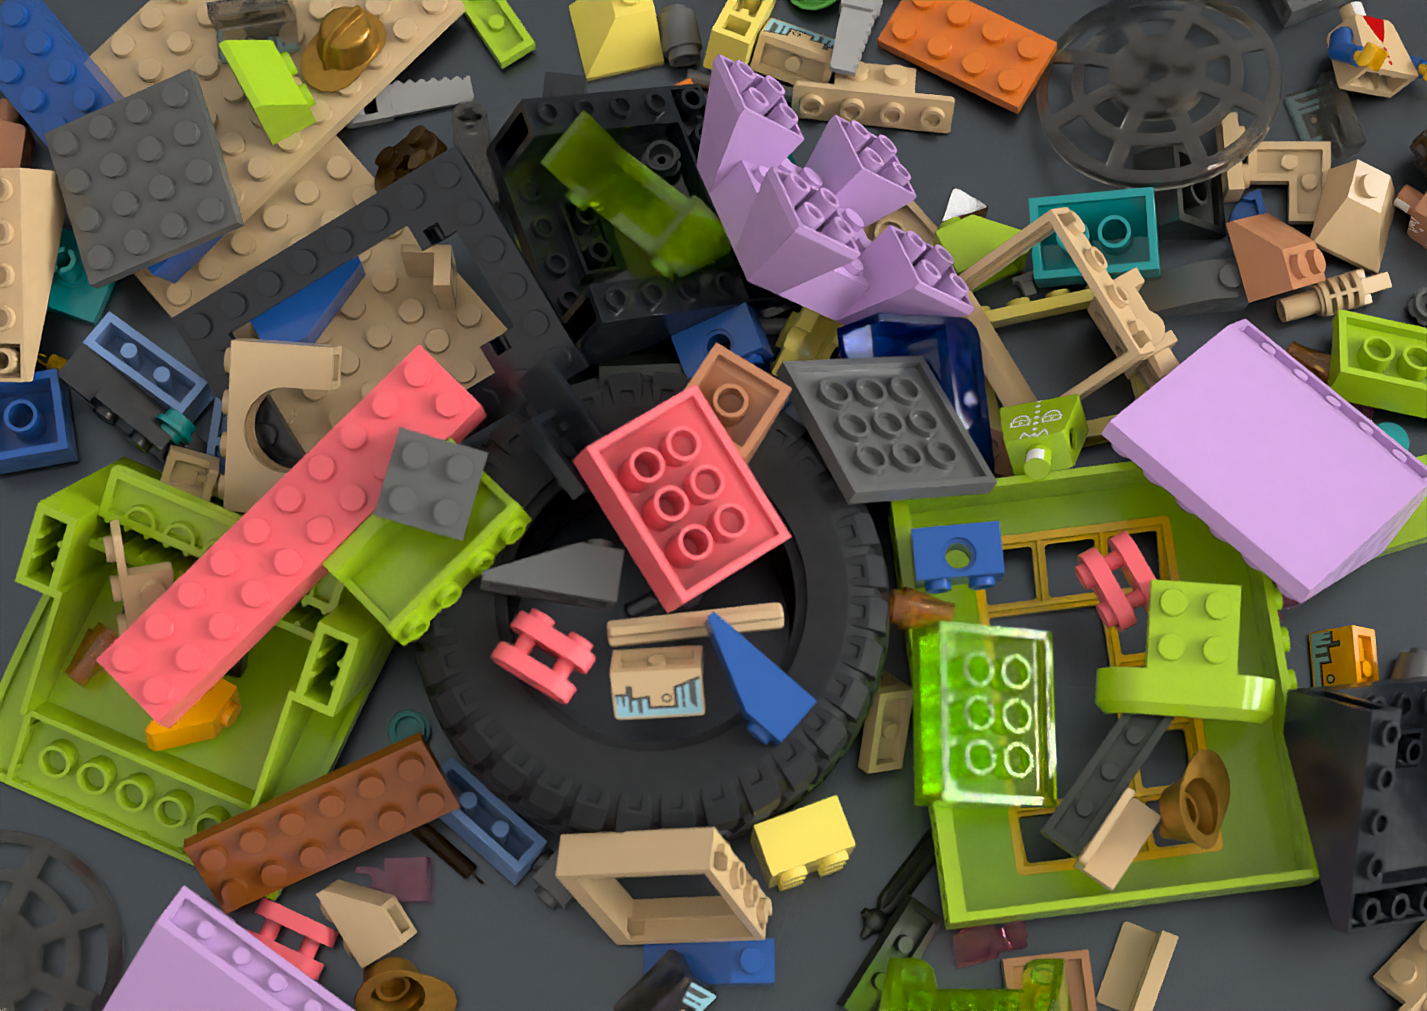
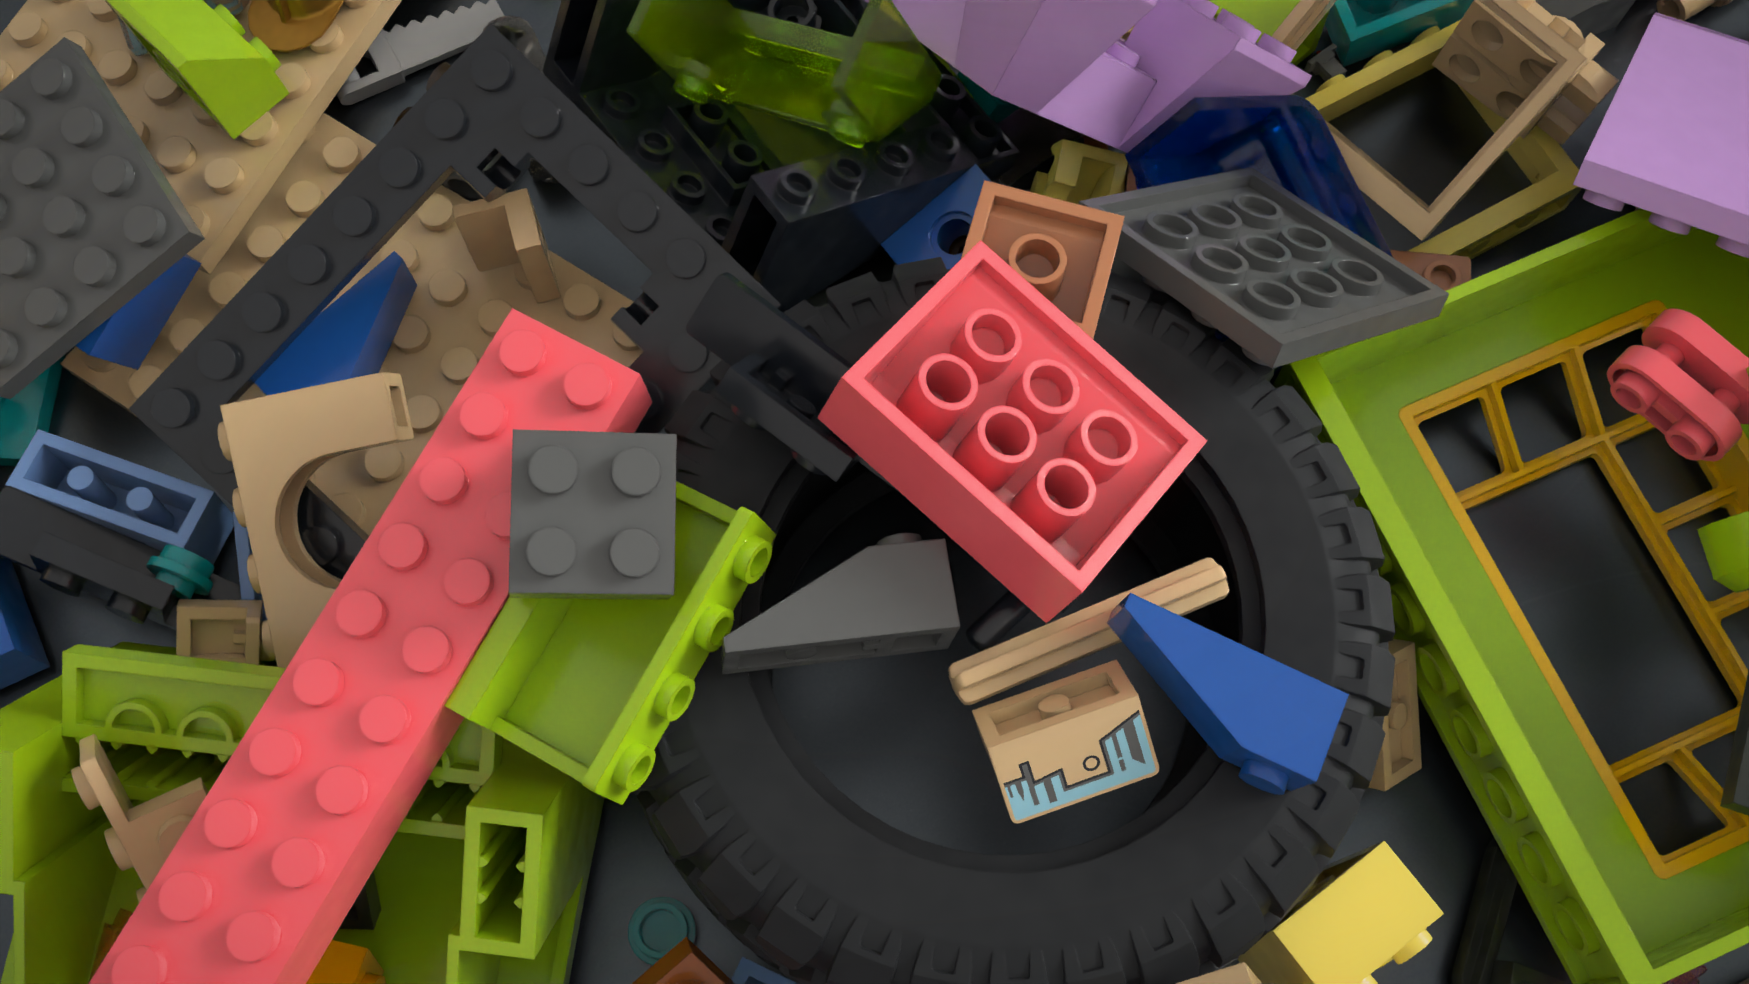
camera: 15 degrees left, 5 degrees down
coral brick [490,608,596,705] -> none
clear orange cone [889,586,955,630] -> none
blue brick [910,521,1005,594] -> none
clear neon green slope [912,621,1057,808] -> none
lime torso [999,394,1089,480] -> none

